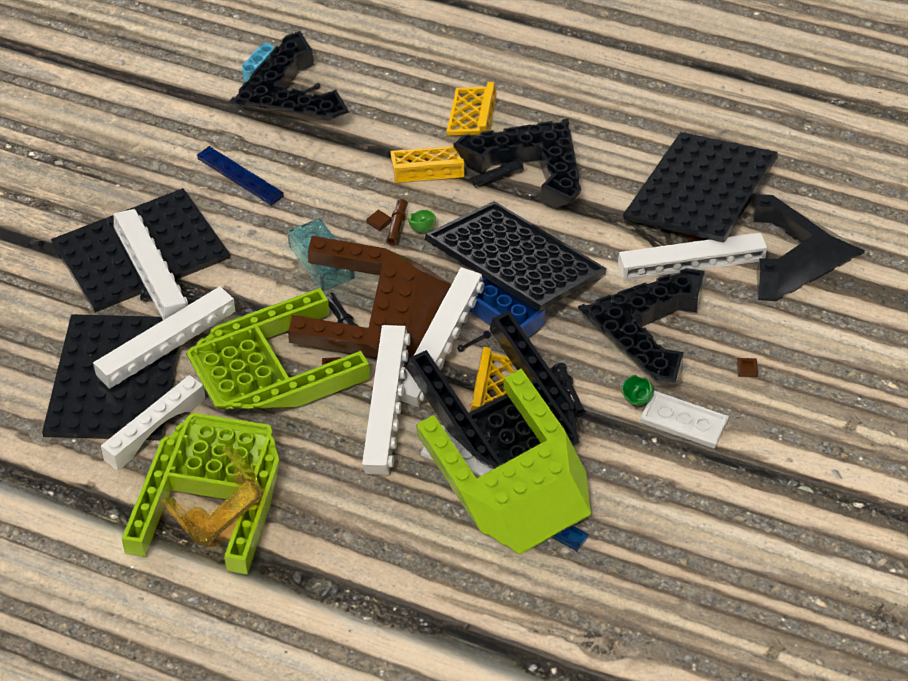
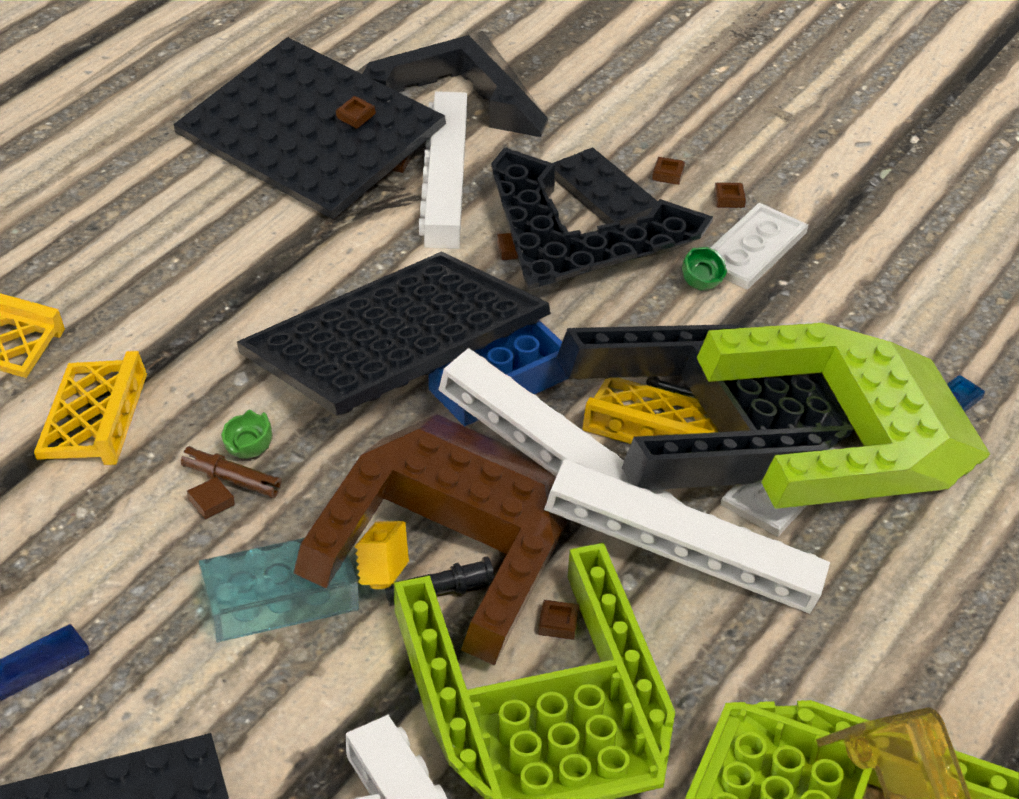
camera: 80 degrees left, 5 degrees down
black wedge [453,118,581,208] -> none
black pin [471,157,524,188] -> none
none -> reddish brown tile [336,96,376,128]
none -> yellow brick [354,521,409,589]
none -> black plate [554,147,658,226]
none -> reddish brown tile [714,182,746,208]

